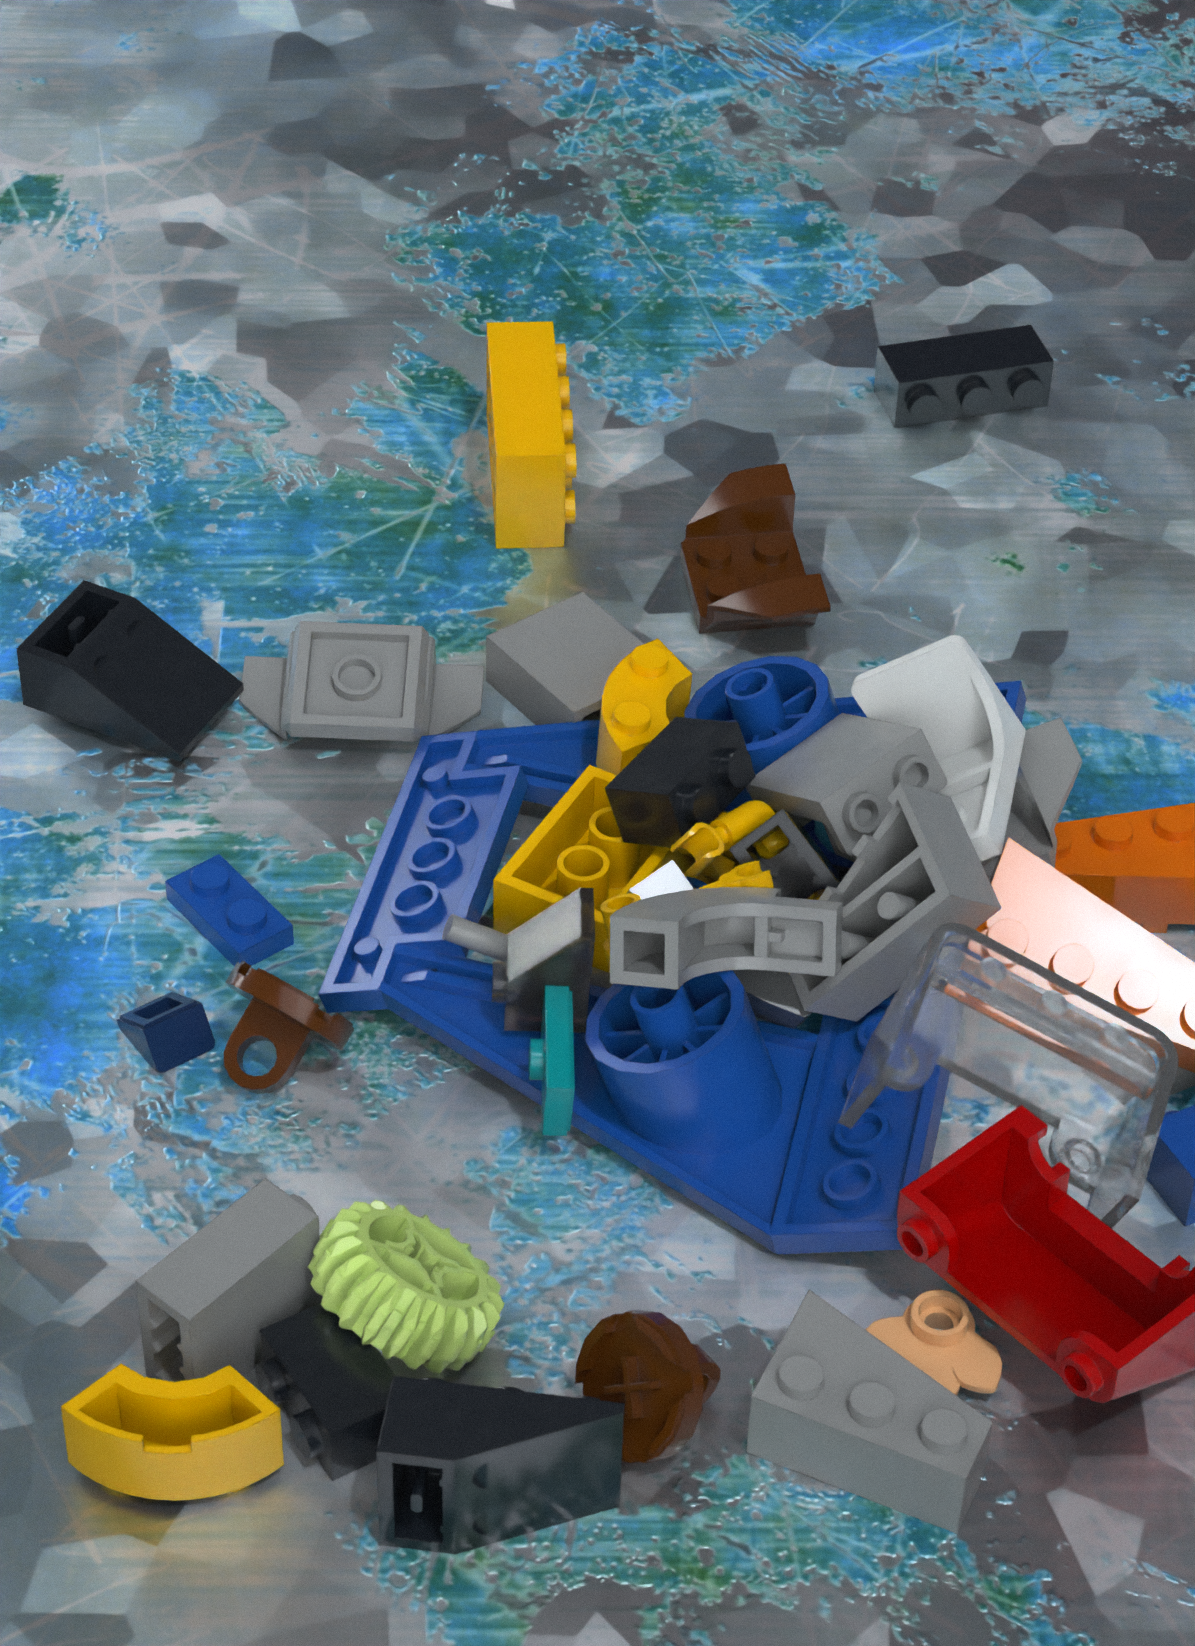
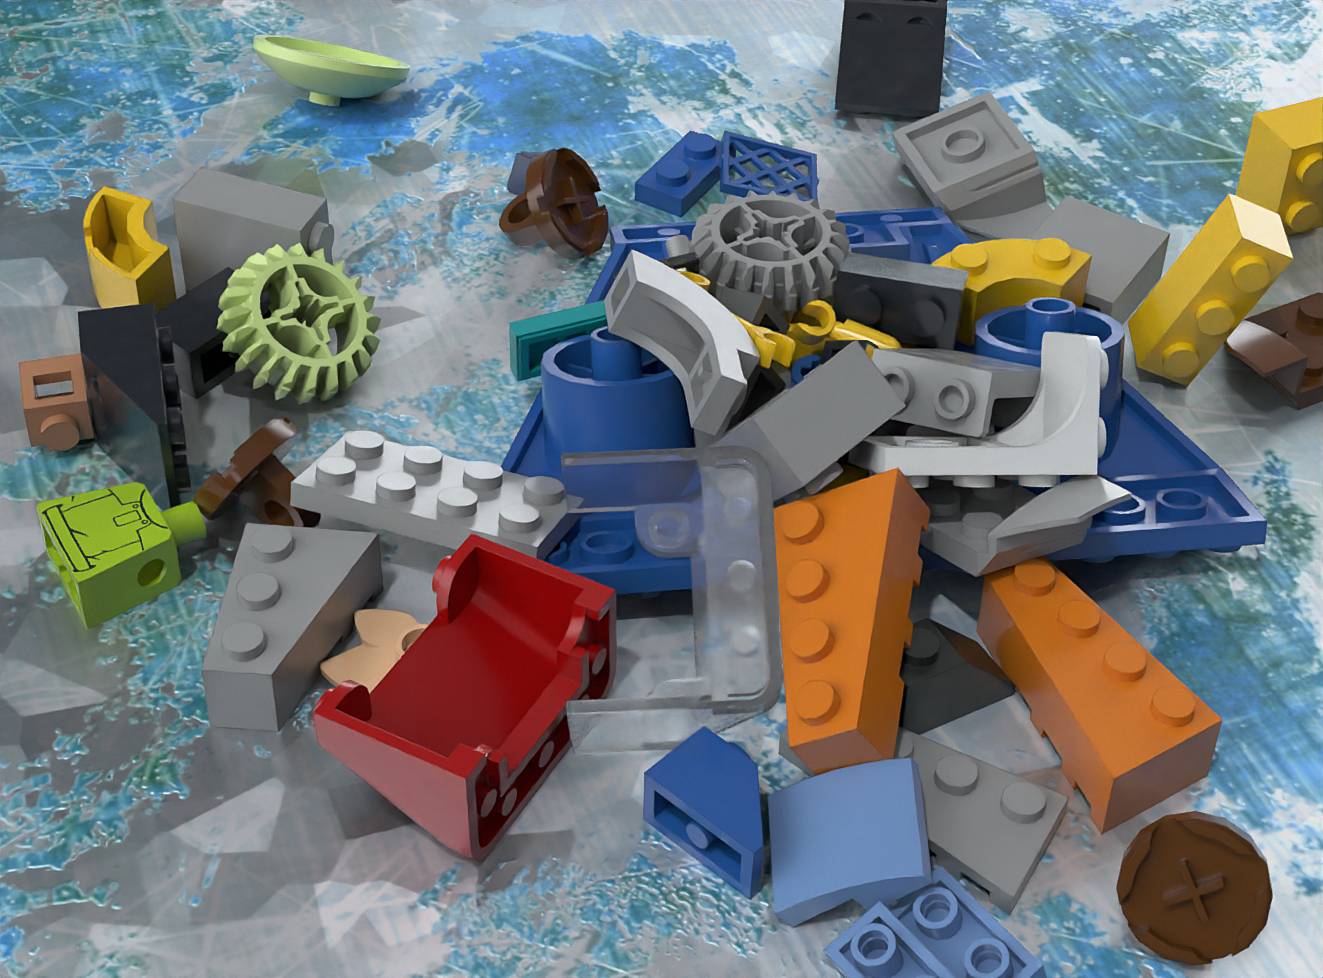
camera: 70 degrees right, 0 degrees up
none -> nougat brick [19,354,94,451]
none -> lime torso [36,482,206,629]
none -> light grey plate [290,431,585,561]
none -> light grey gear [688,190,851,321]
none -> blue window [718,130,820,202]
none -> yellow brick [1127,193,1293,387]

